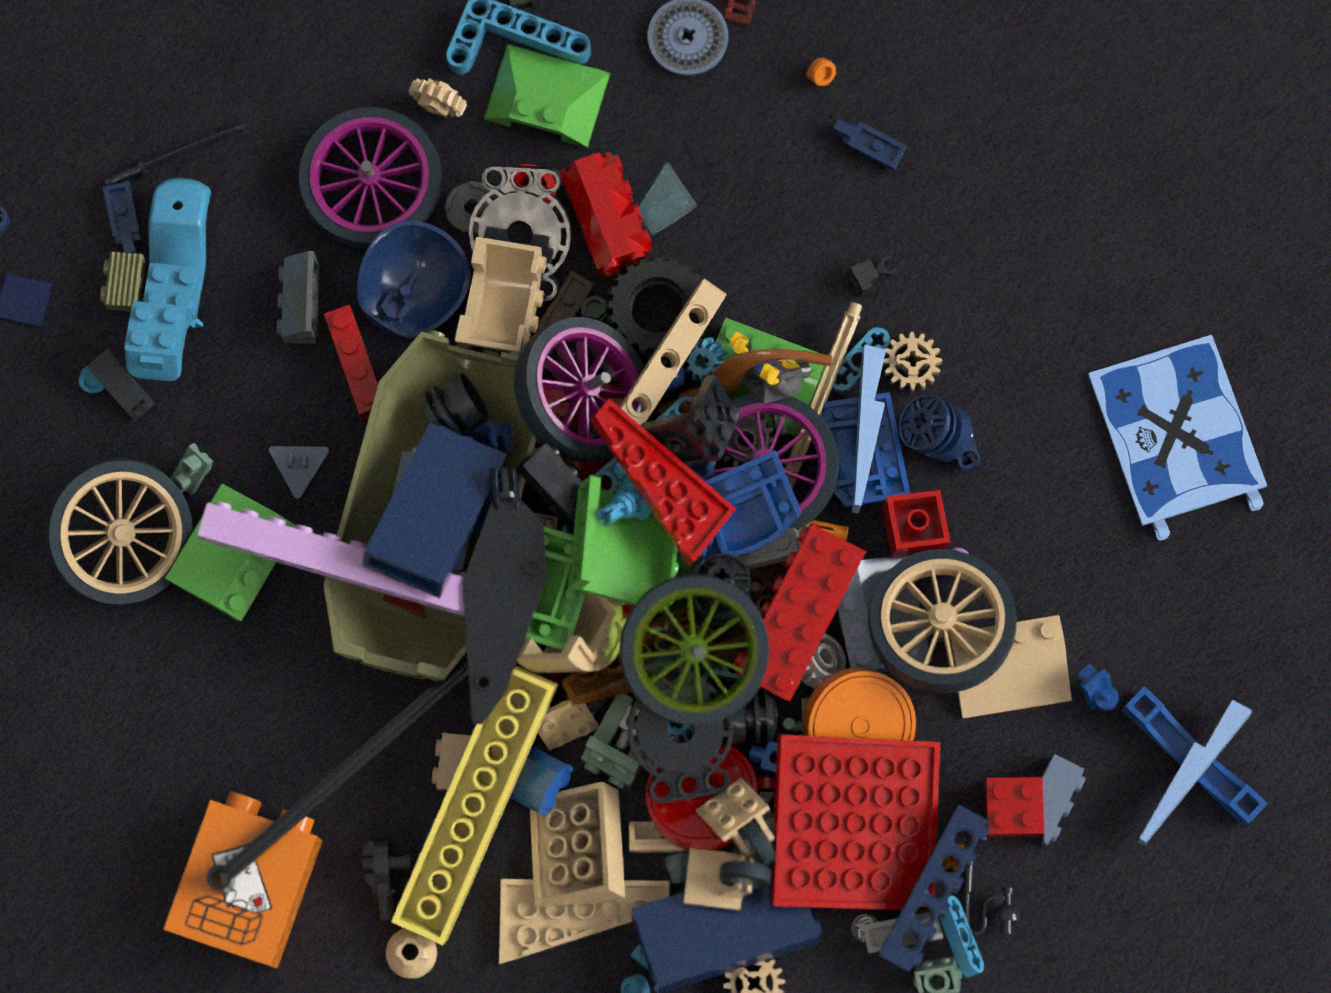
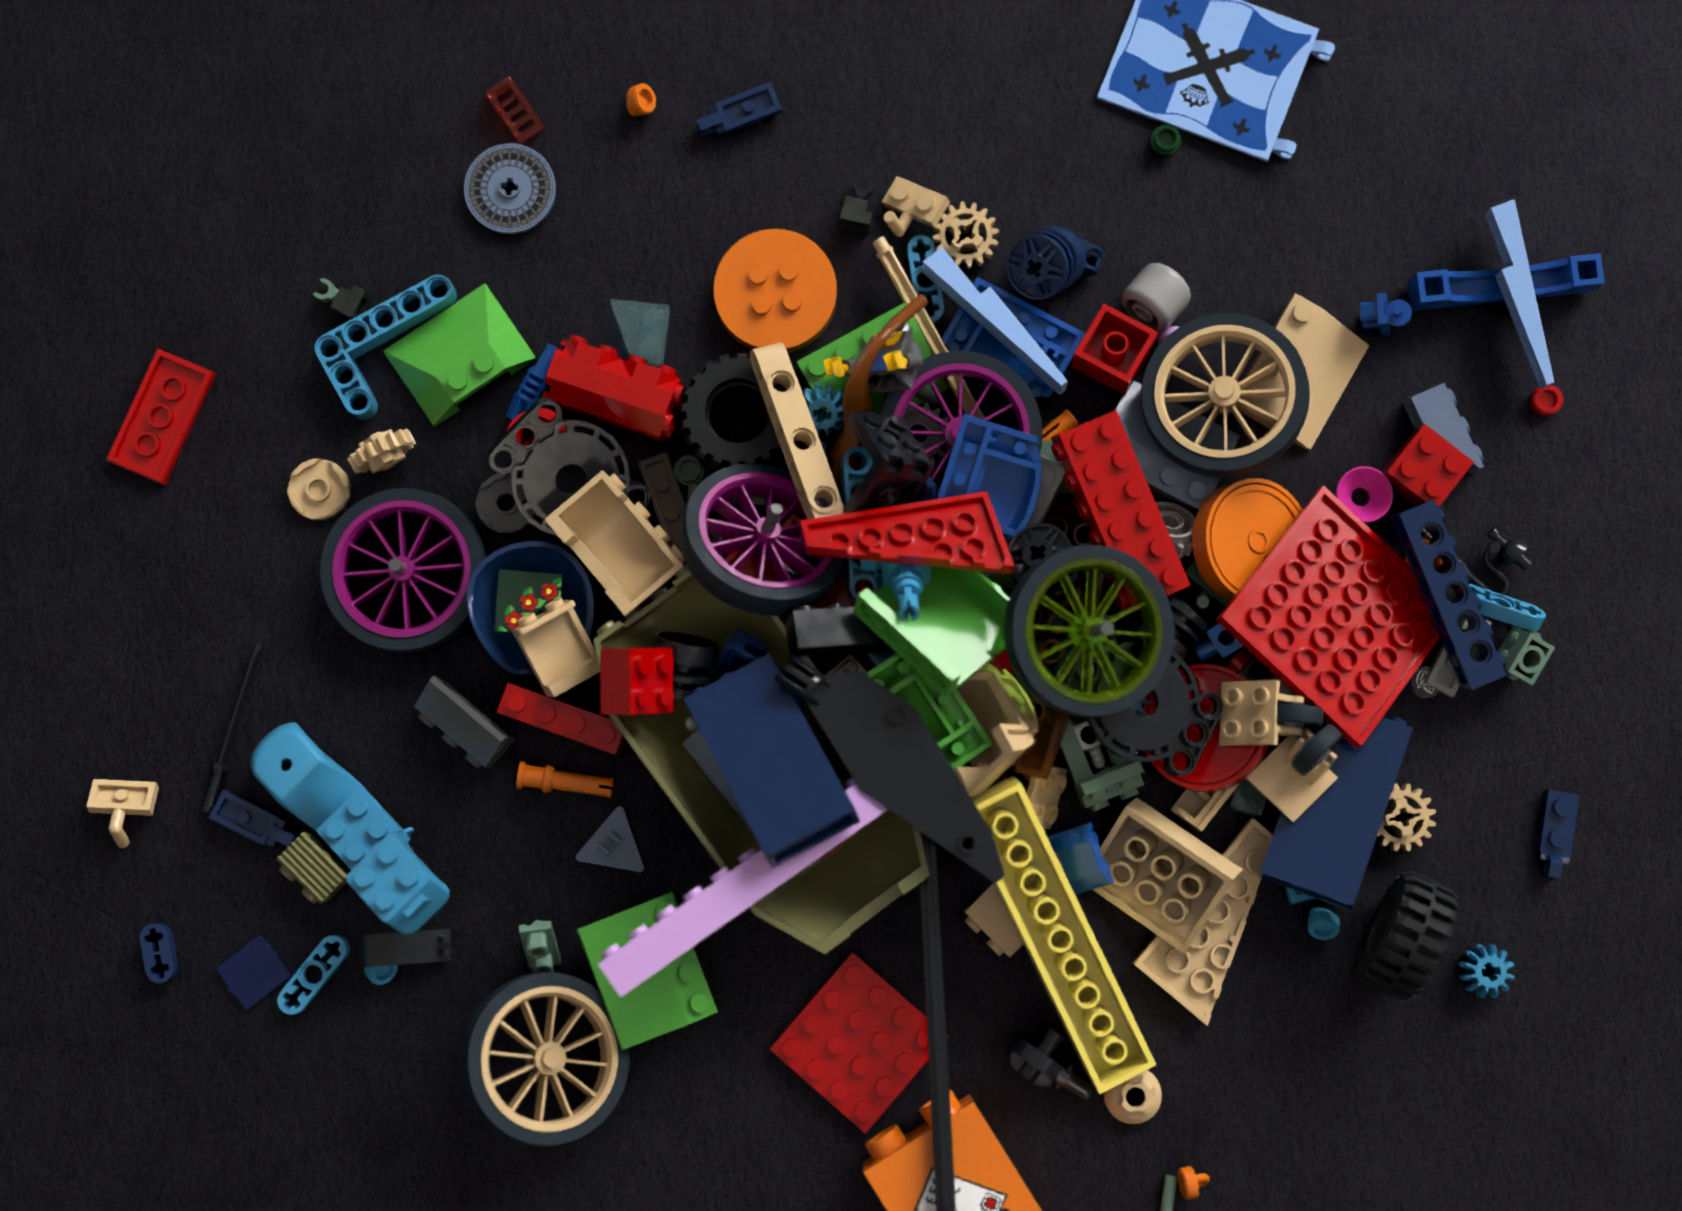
camera: 55 degrees left, 5 degrees up
none -> tan plate [86,779,159,848]
none -> dark azure beam [277,935,350,1015]
none -> tan tile [287,459,351,520]
none -> clear green tile [494,569,562,635]
none -> blue hinge [506,343,558,421]
none -> tan panel [511,597,600,698]
none -> orange pin [516,761,614,798]
none -> red brick [600,647,674,715]
none -> orange brick [714,229,837,353]
none -> red plate [770,952,948,1134]
none -> tan plate [882,176,950,236]
none -> light grey head [1121,263,1191,332]
none -> dark green plate [1150,125,1181,156]
none -> dark pink piece [1335,466,1393,523]
none -> red tile [1529,385,1563,416]

